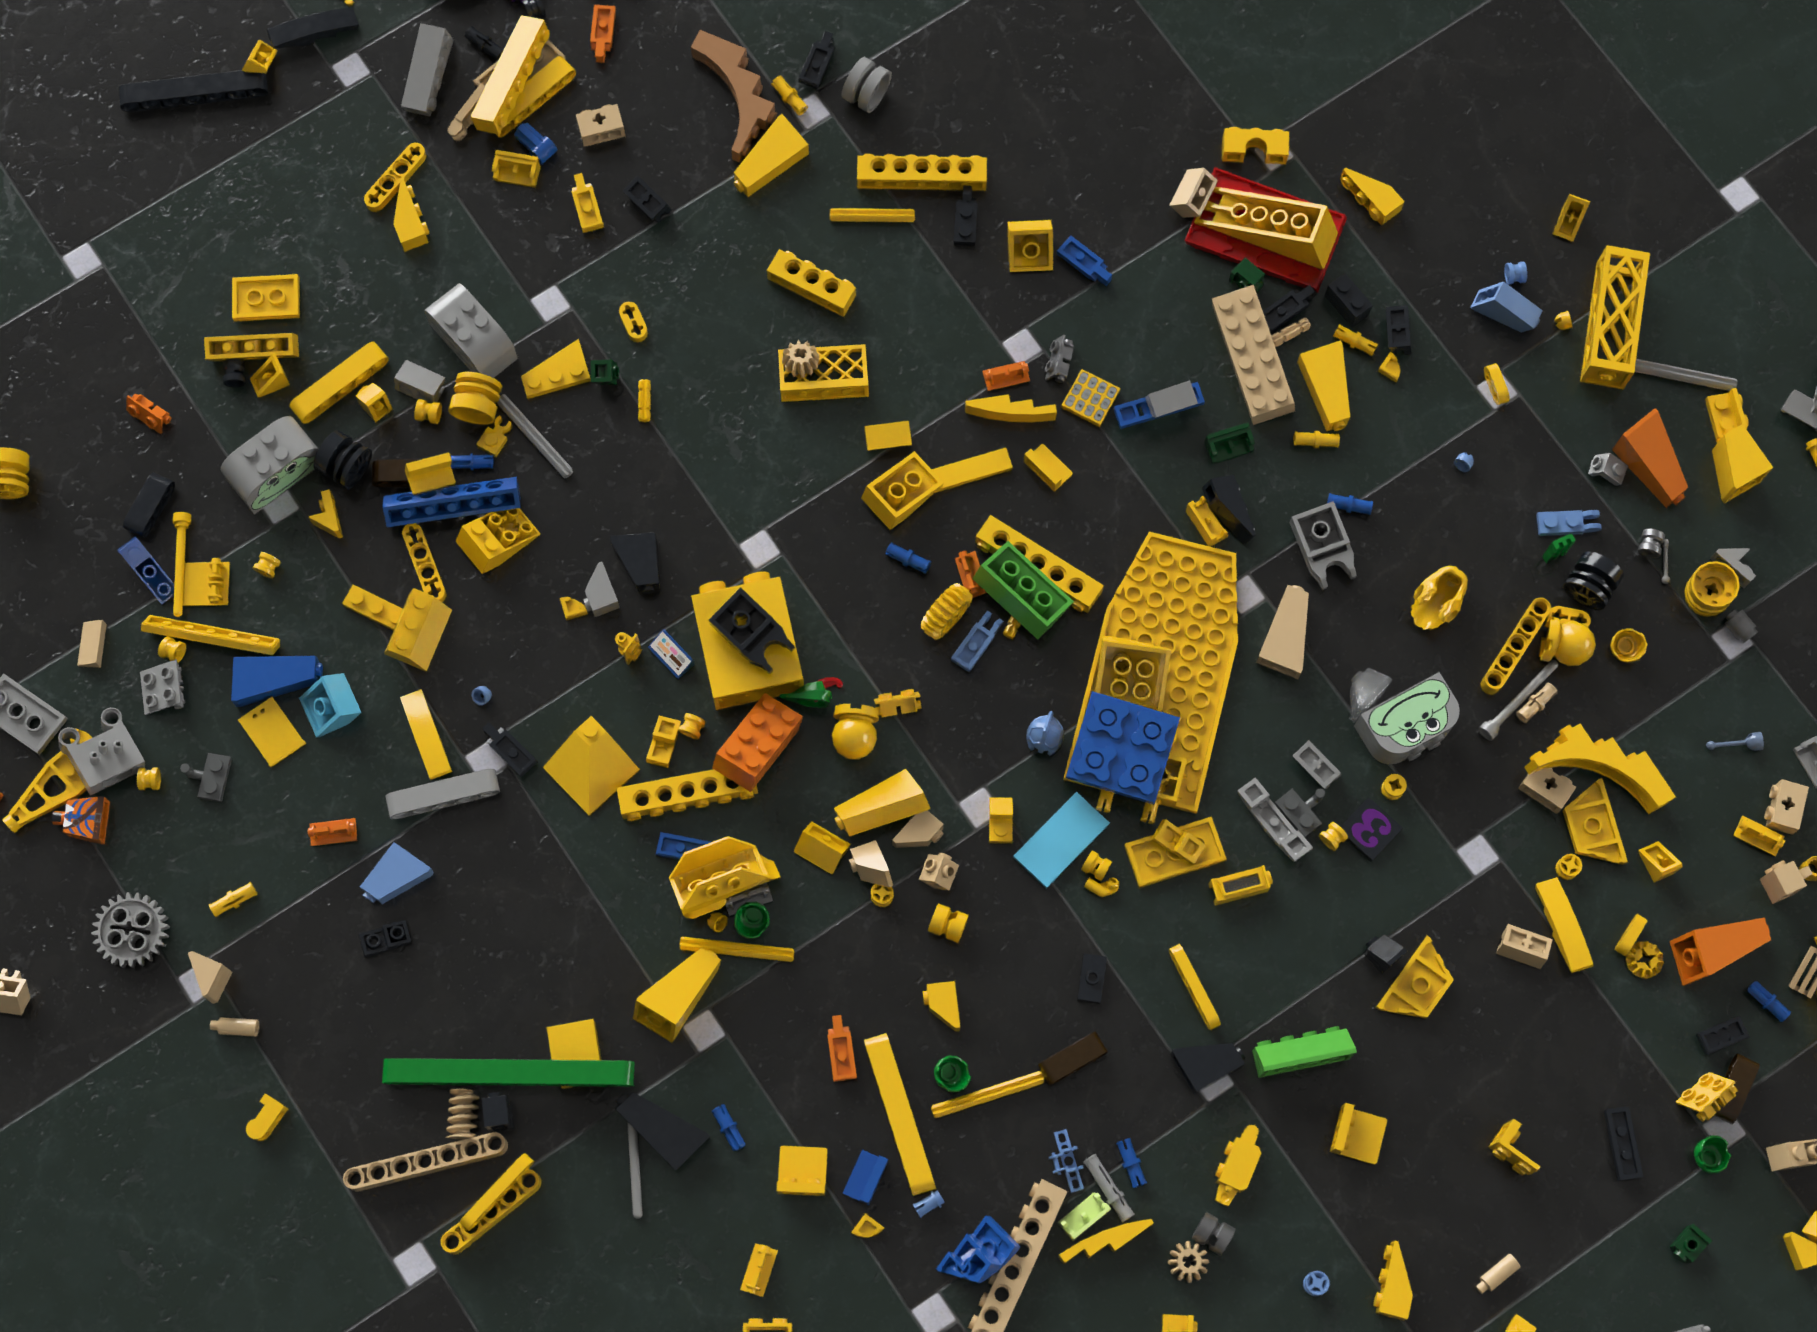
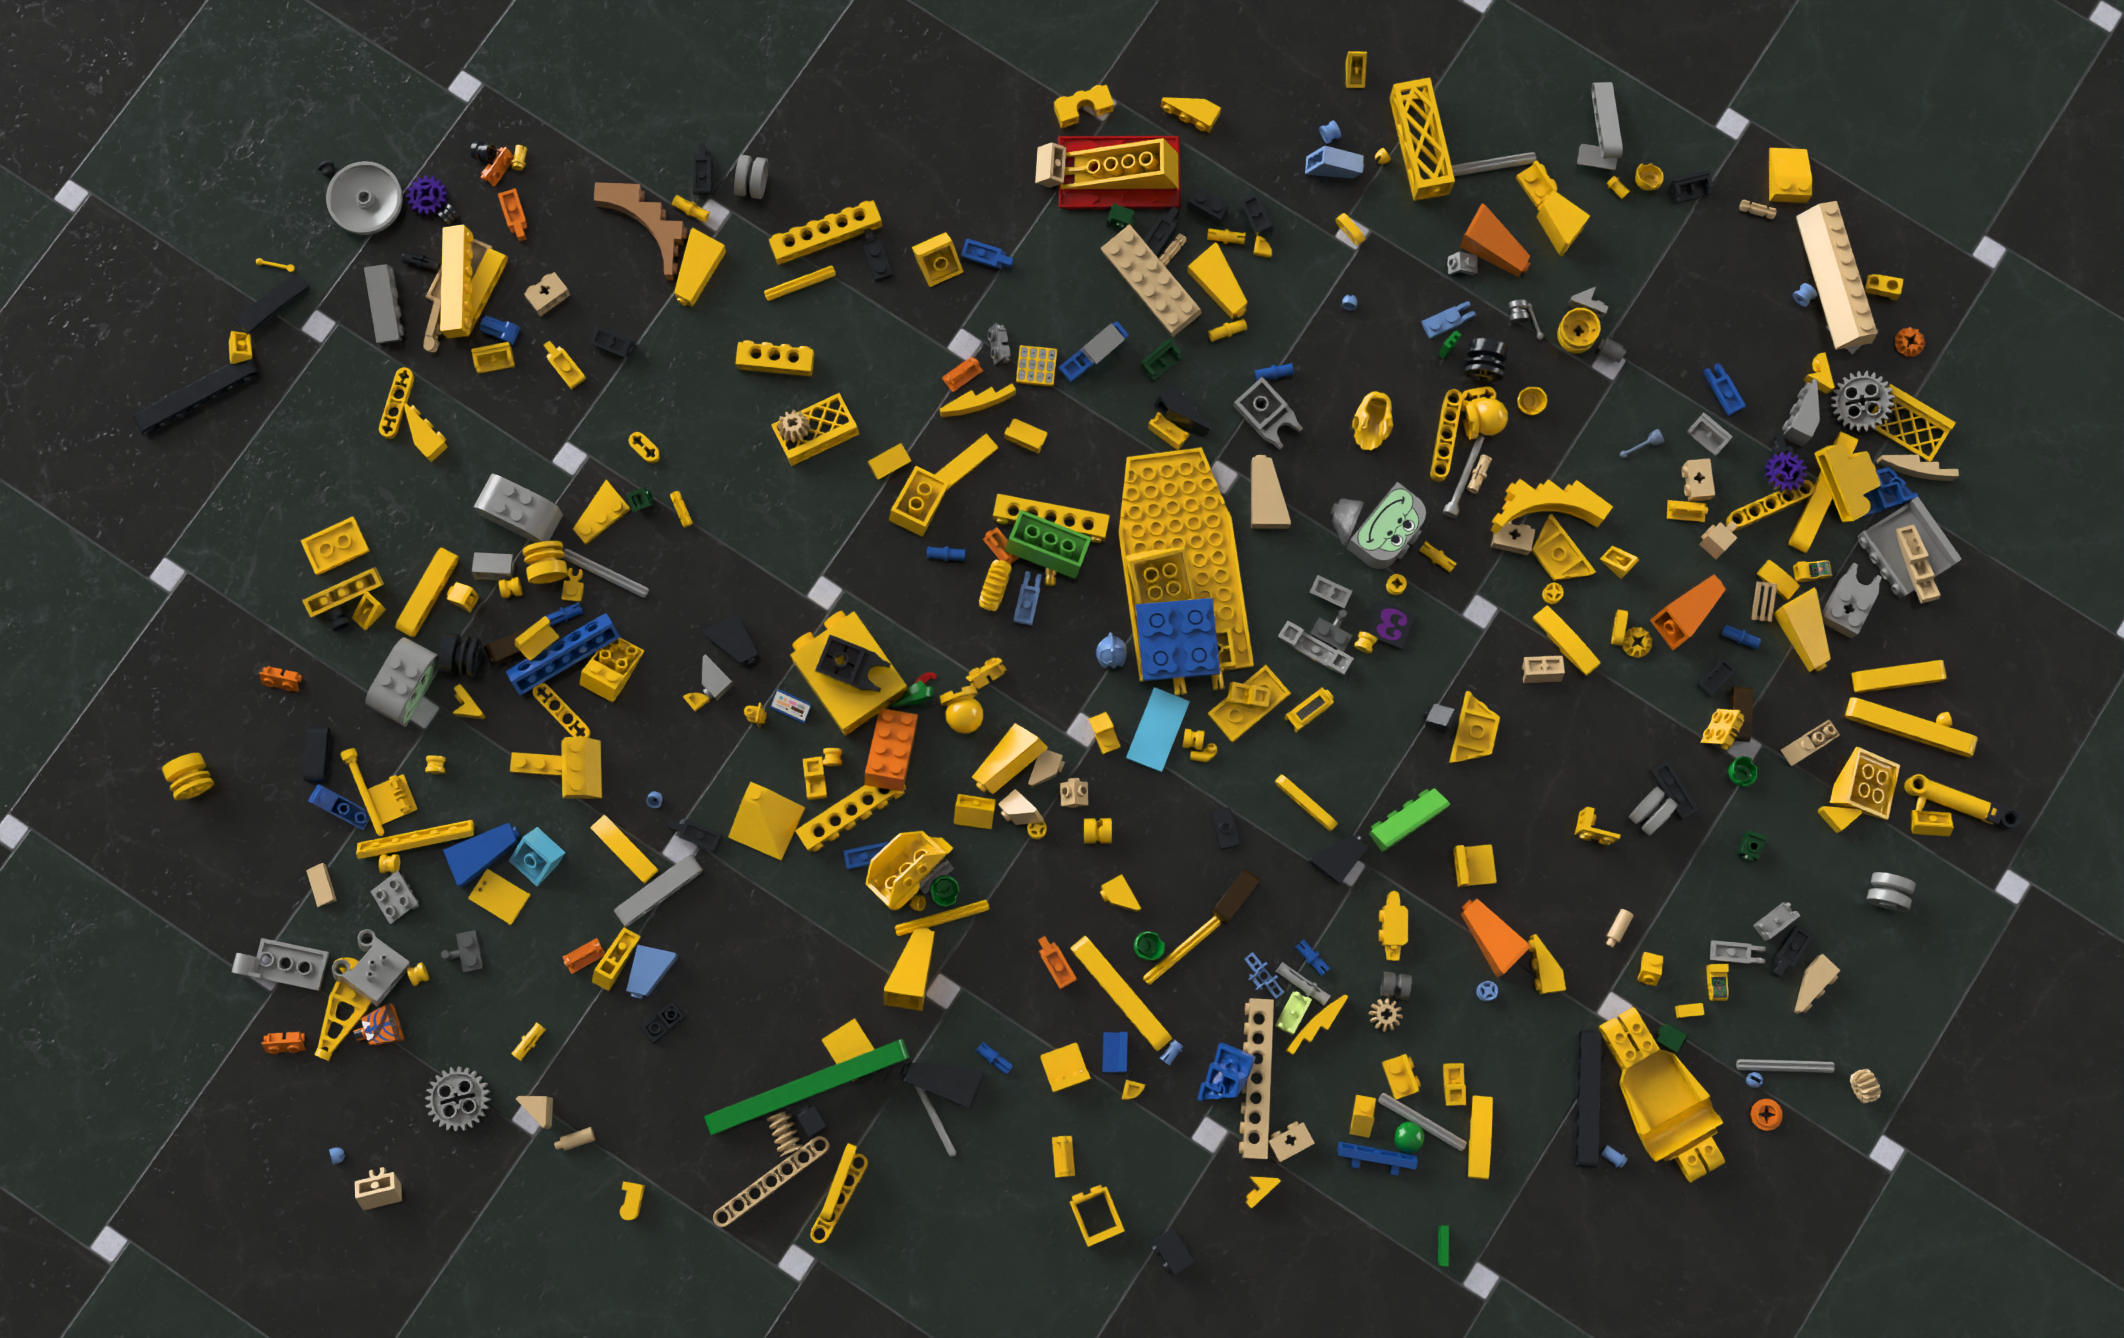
camera: 25 degrees left, 5 degrees up
none -> yellow slope [592,927,641,991]
none -> yellow pin [1419,541,1457,573]
none -> orange slope [1461,899,1531,977]
none -> light grey wheel [1628,786,1678,836]

